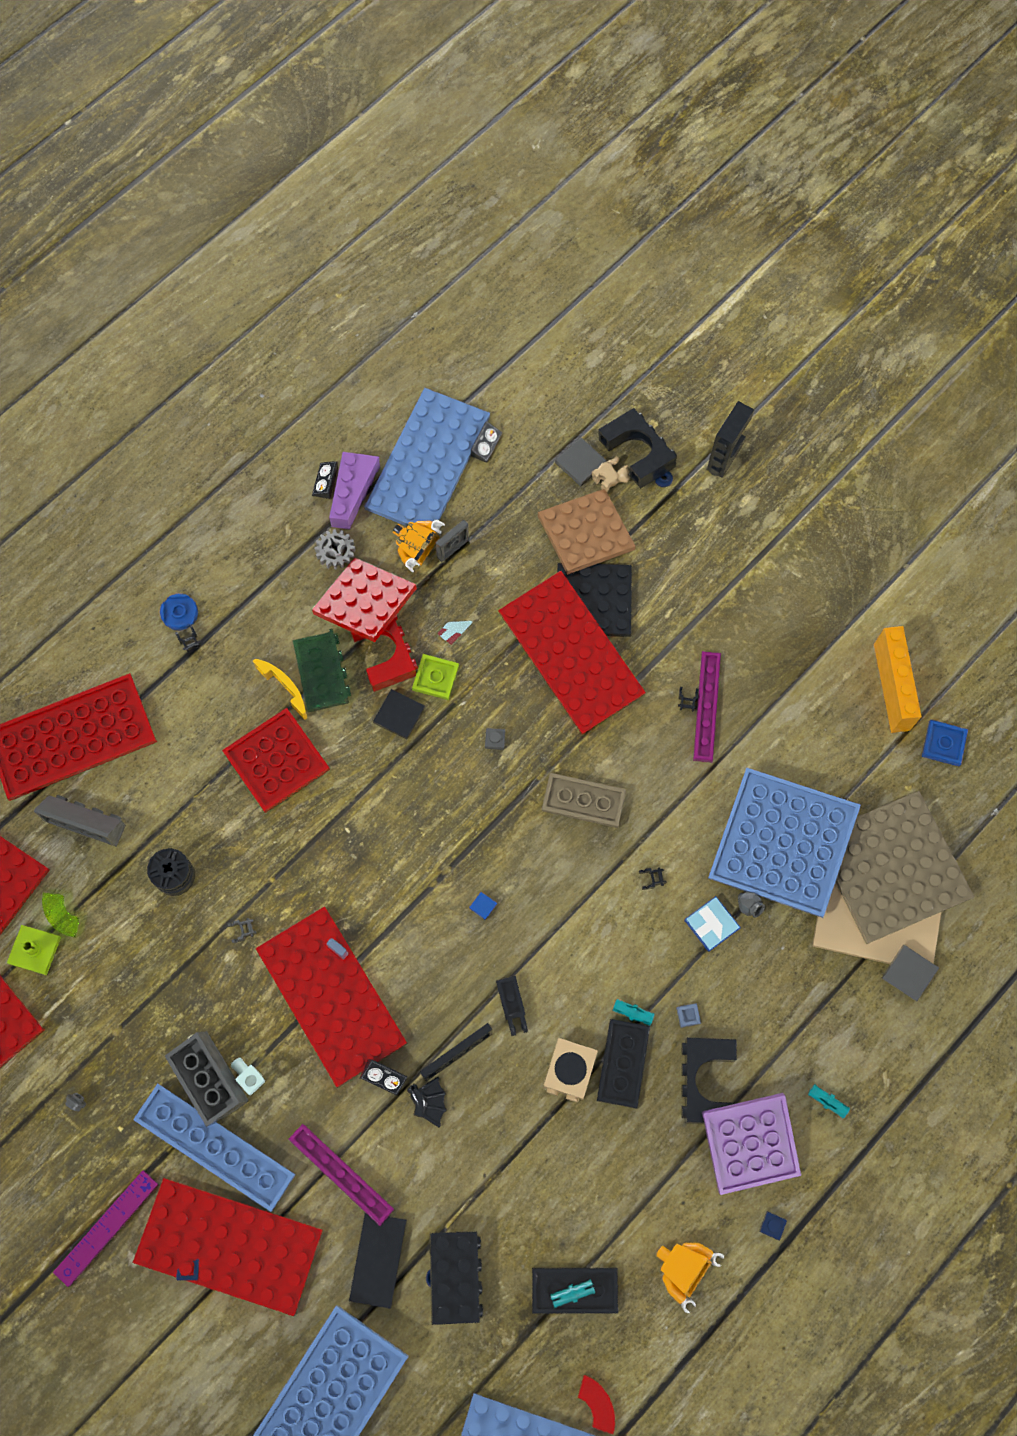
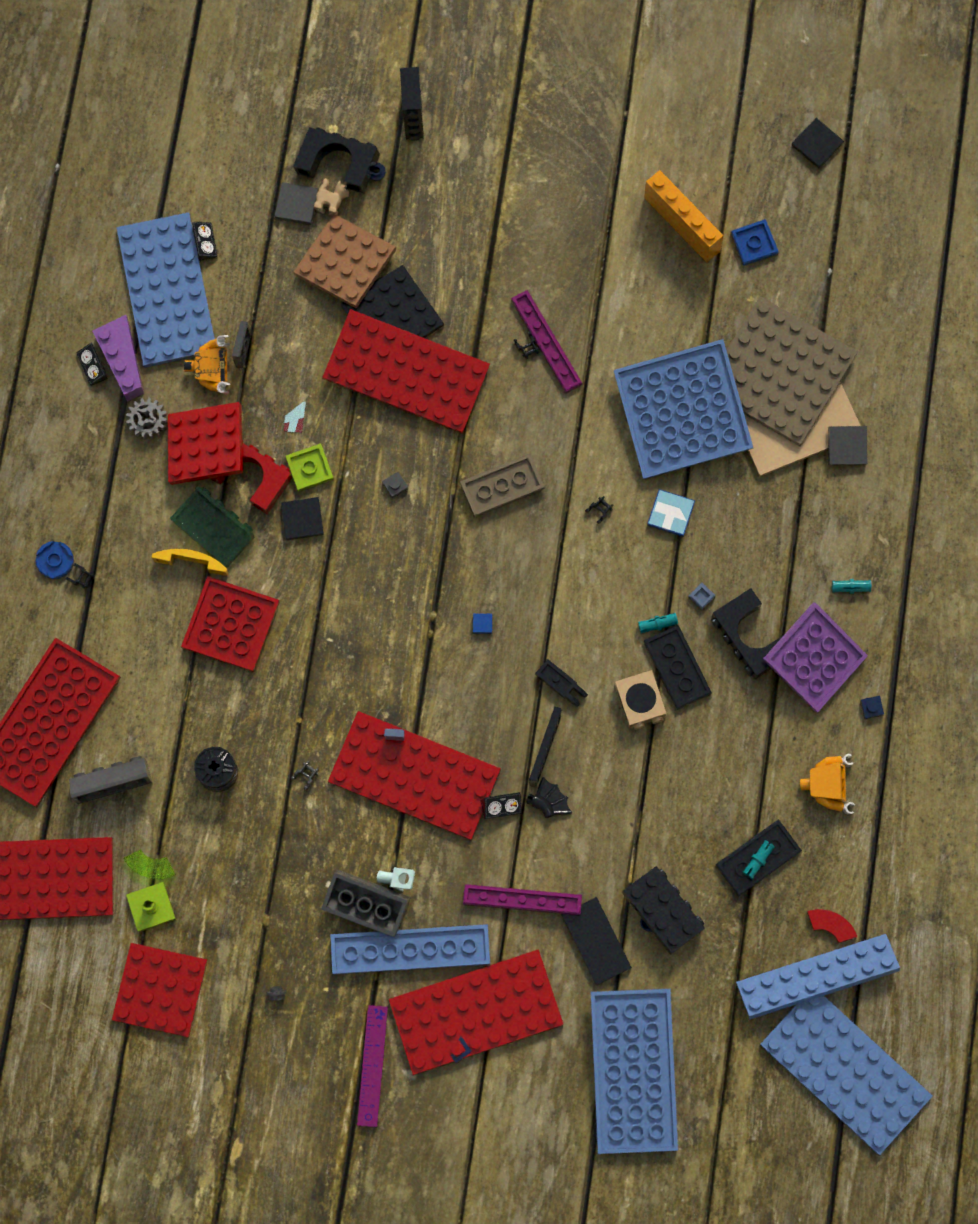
camera: 30 degrees left, 5 degrees up
dark grey rock [738,892,765,918] -> none

